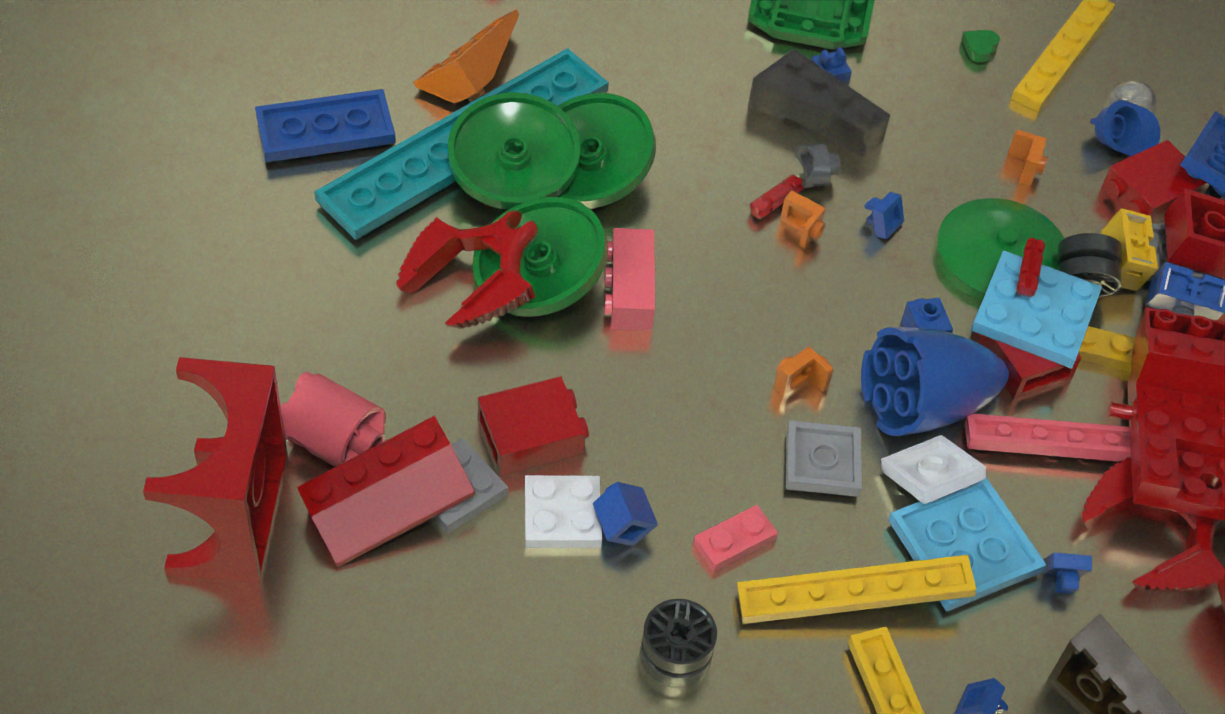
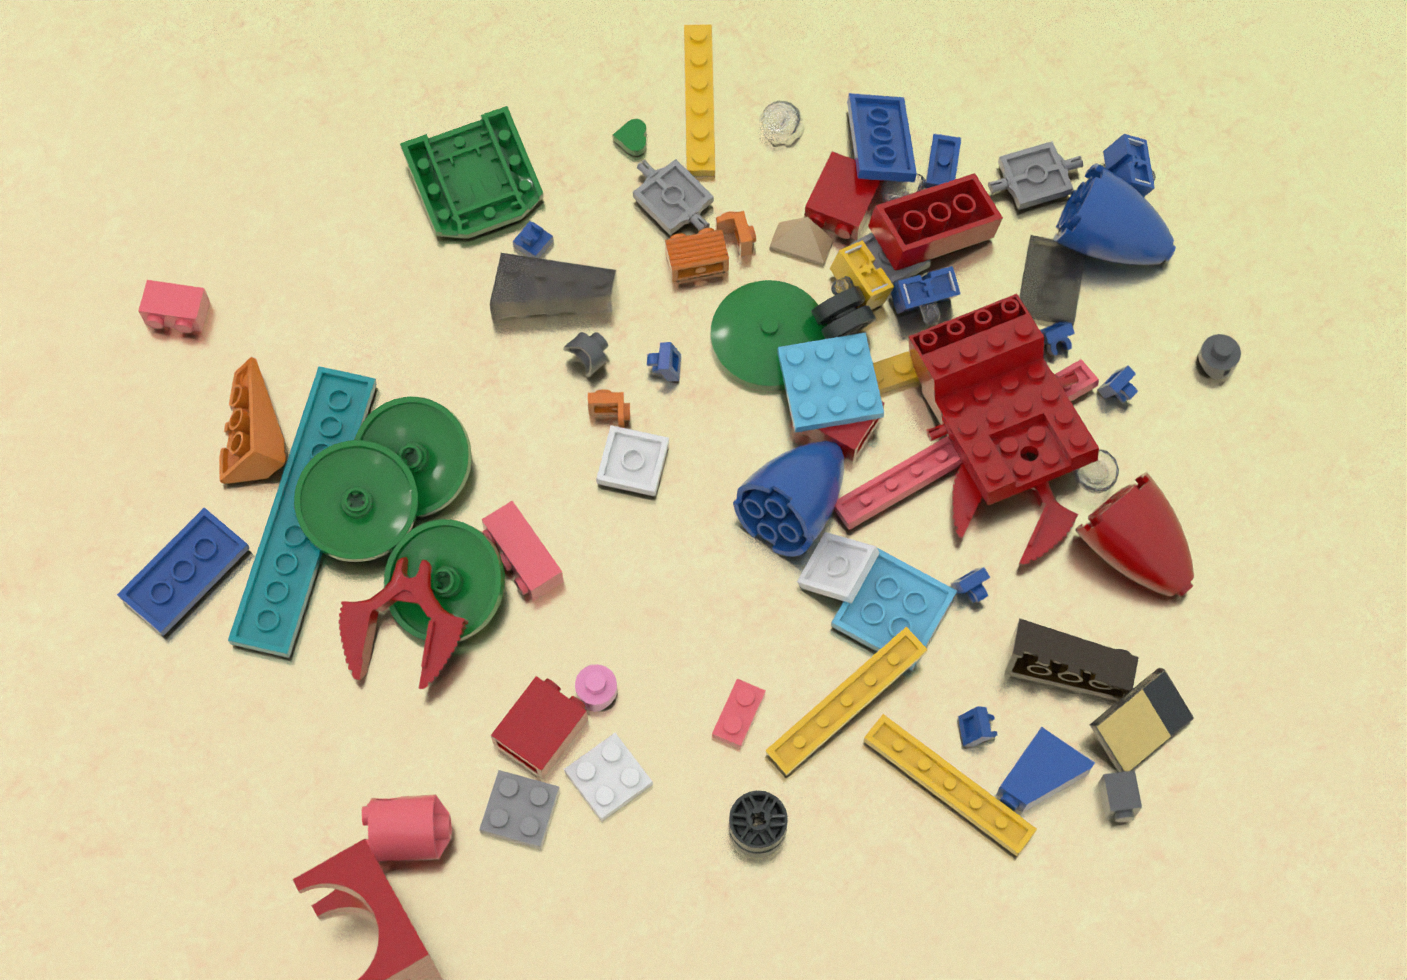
camera: 30 degrees left, 15 degrees up
slope [296,415,476,567] -> none
blue brick [592,482,658,546] -> none
red axle [749,175,803,219] -> none
orange bracket [774,346,833,397] -> none
light grey plate [786,420,862,497] -> none
blue brick [900,297,953,333] -> none
red axle [1016,237,1045,297] -> none
blue piece [1090,100,1161,156] -> none
none -> bright pink piece [575,664,618,712]
none -> white plate [596,425,669,496]
none -> light grey plate [633,159,714,235]
none -> orange brick [665,228,729,282]
none -> tan slope [769,217,833,266]

